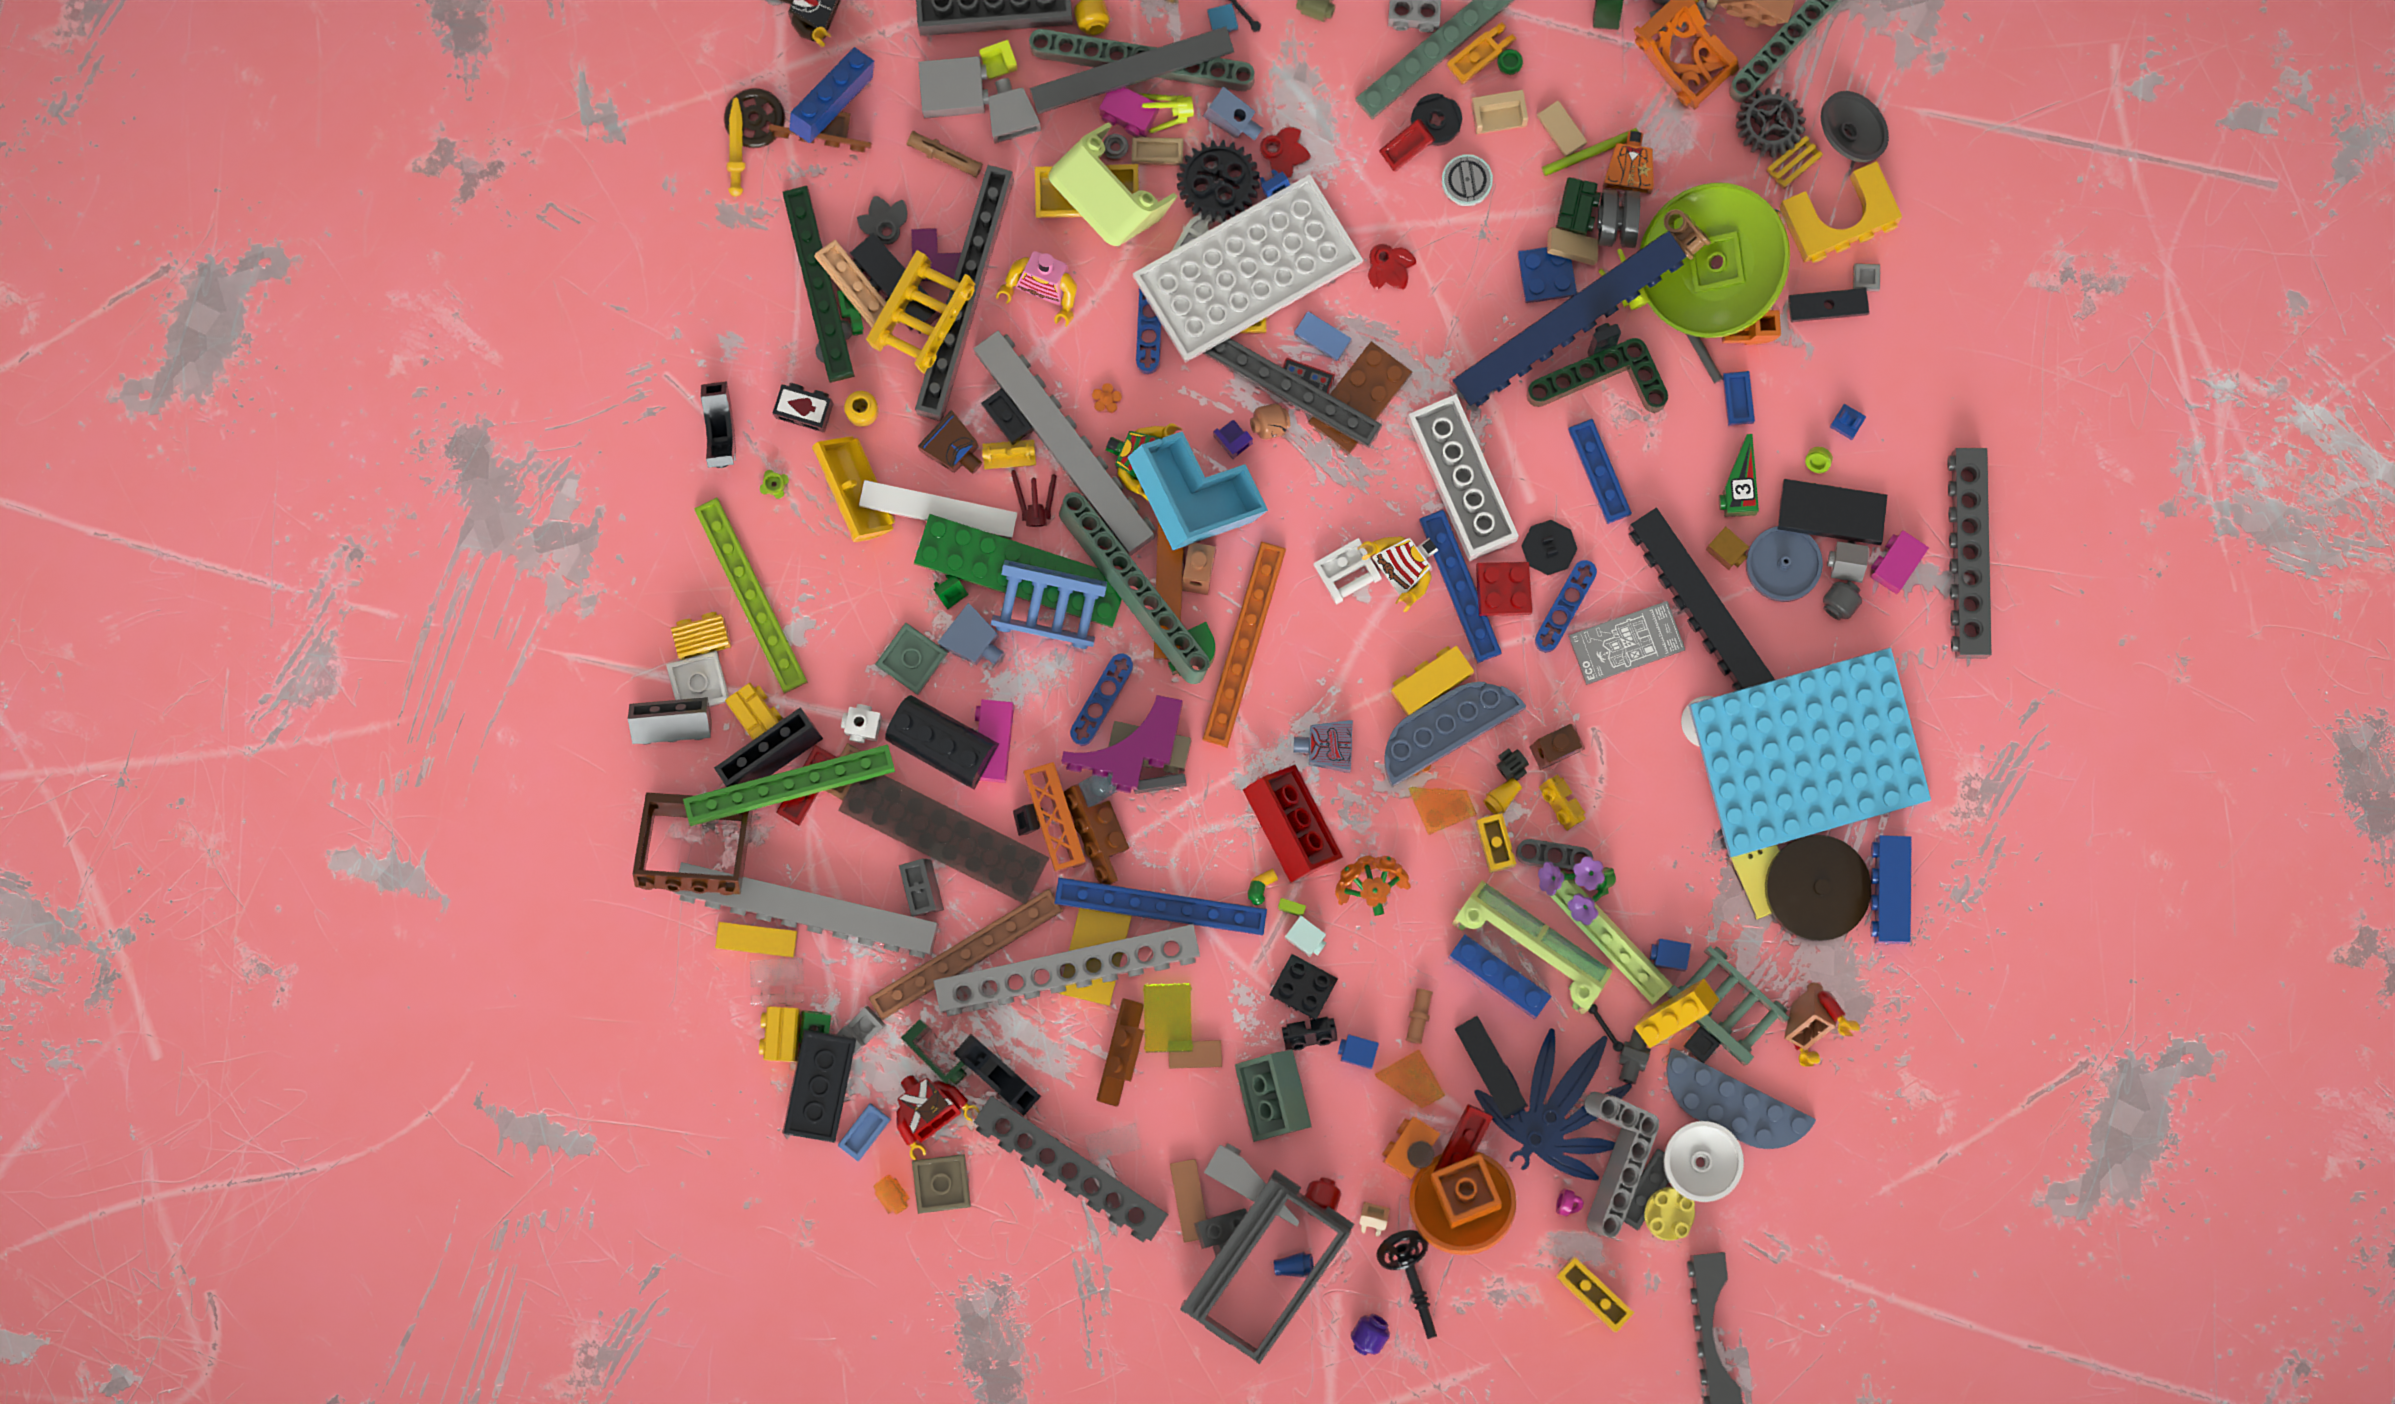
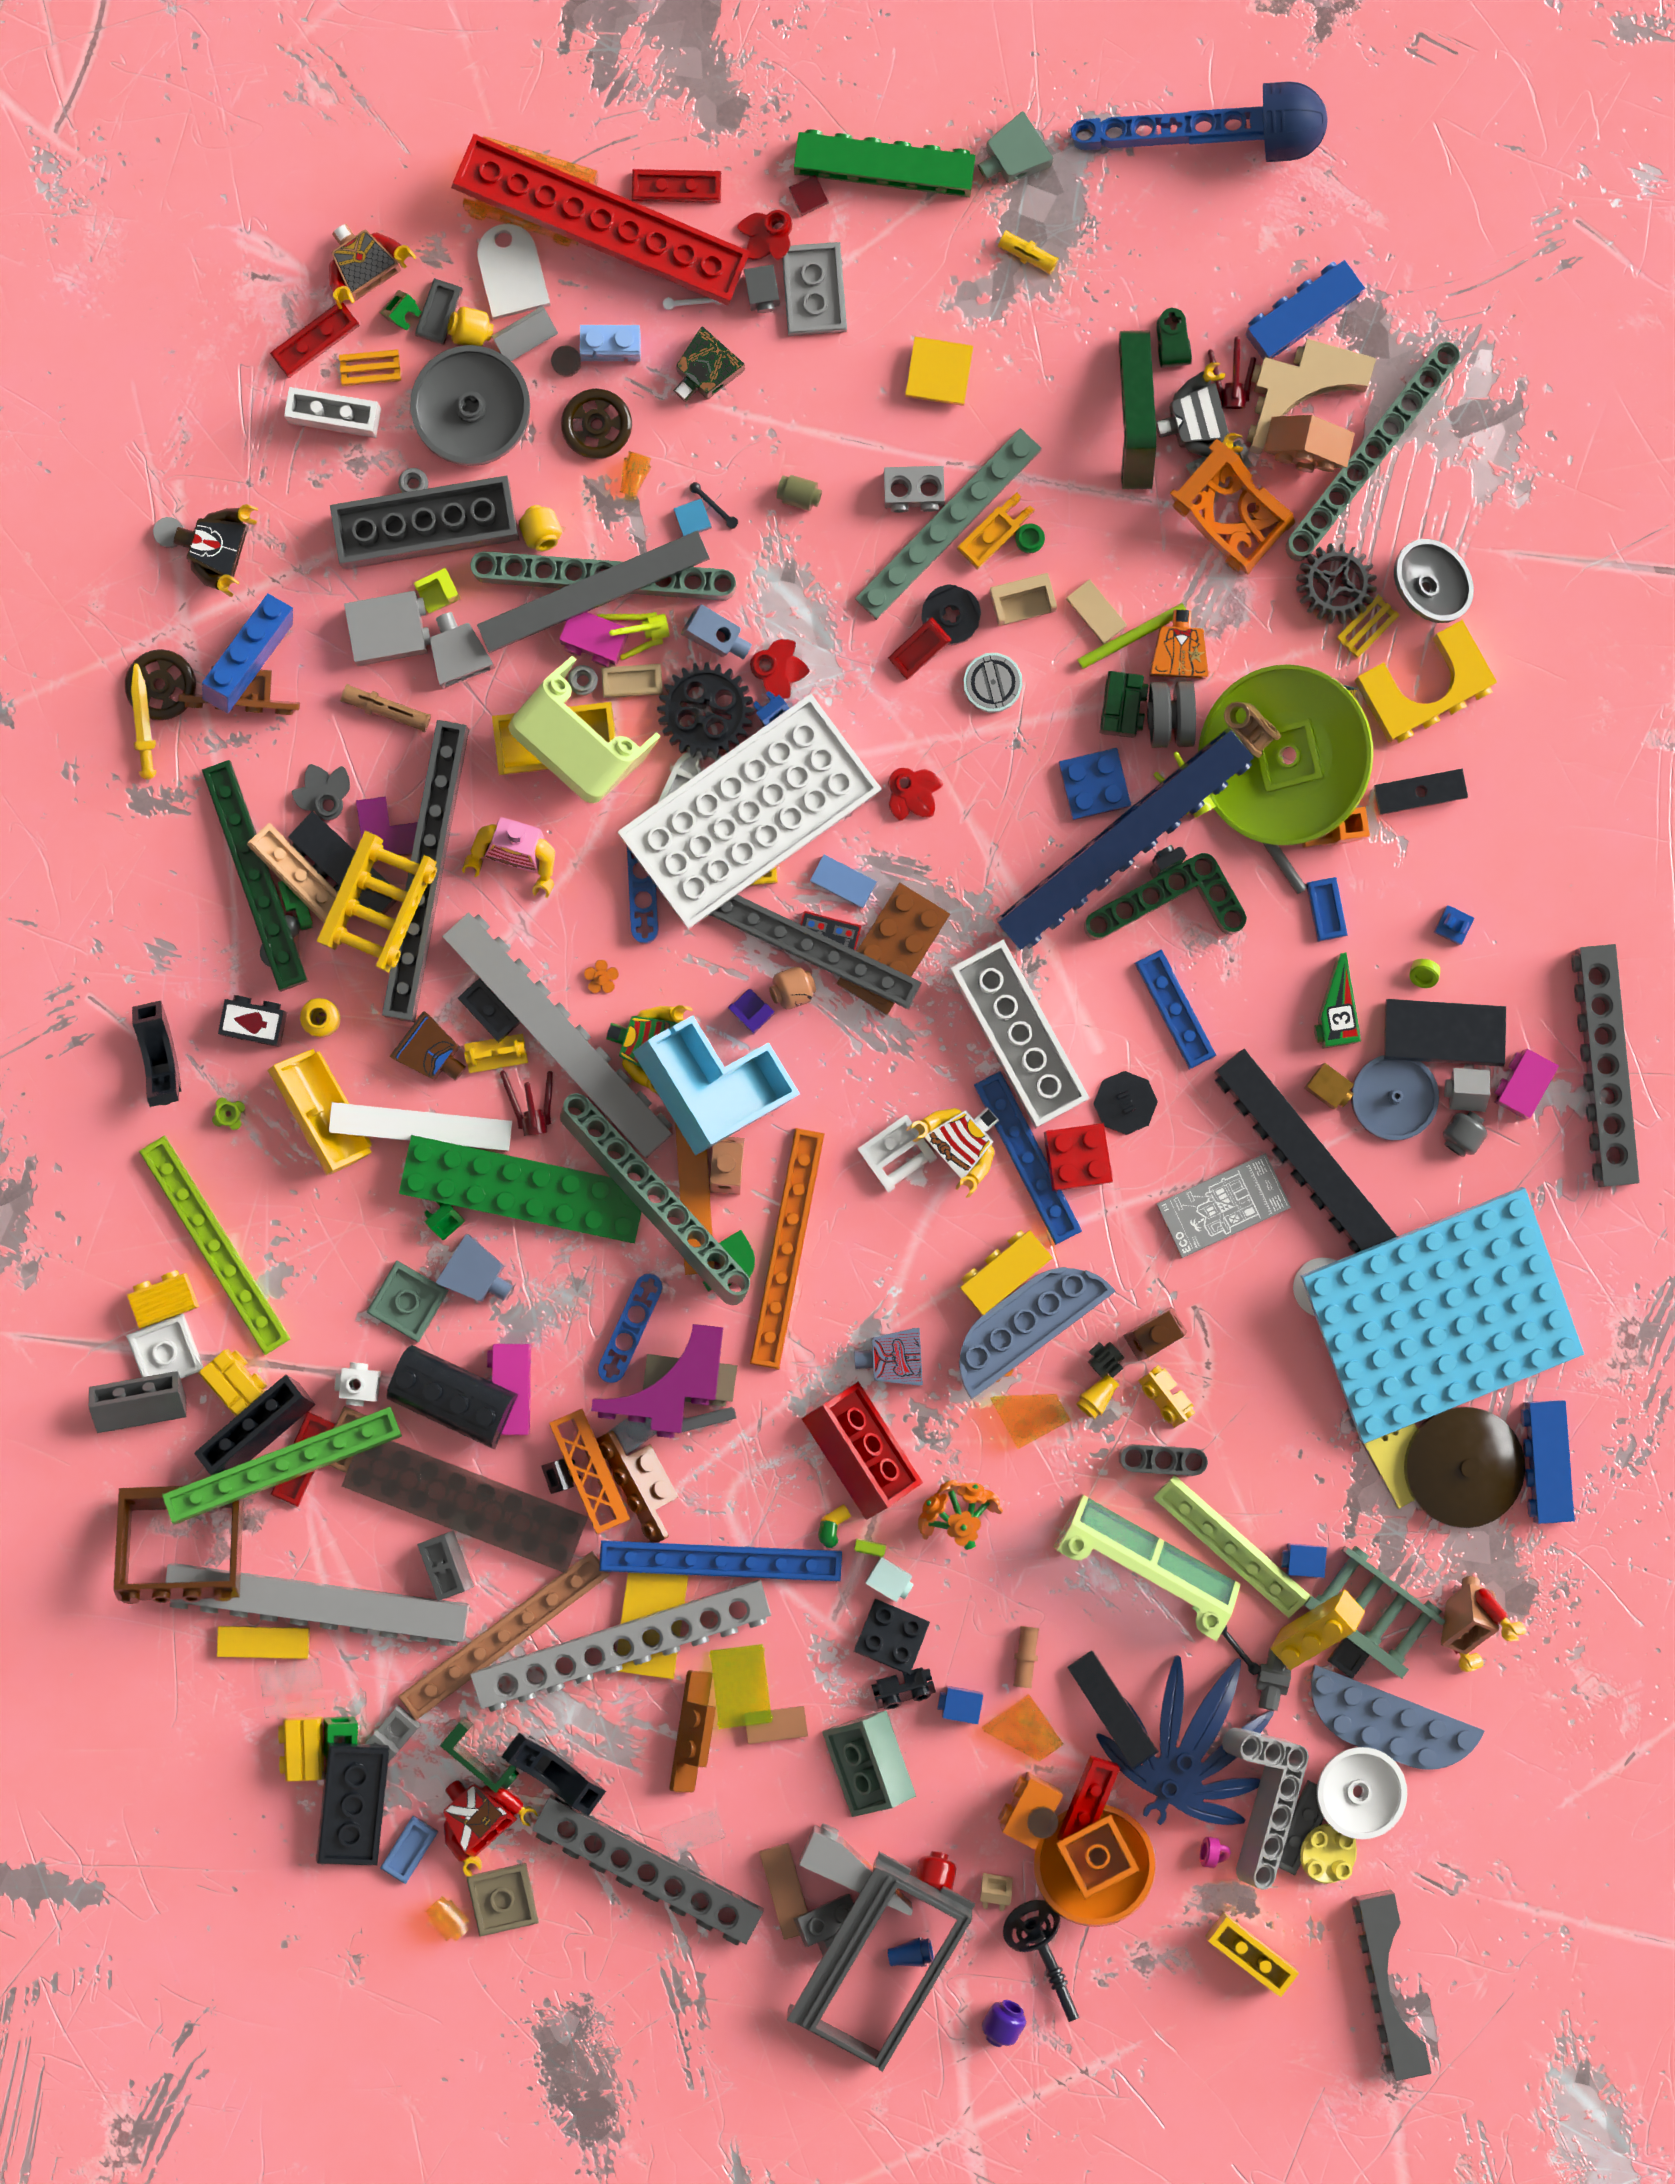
camera: 15 degrees left, 5 degrees up
medium blue fence [991,560,1107,649] -> none
blue brick [1448,934,1552,1019] -> none
yellow brick [1475,813,1516,873] -> none
blue beam [1535,560,1597,653] -> none
medium lavender plant [1538,857,1616,925] -> none
tan tile [1547,227,1598,266] -> none
light grey tile [1853,263,1880,292] -> none

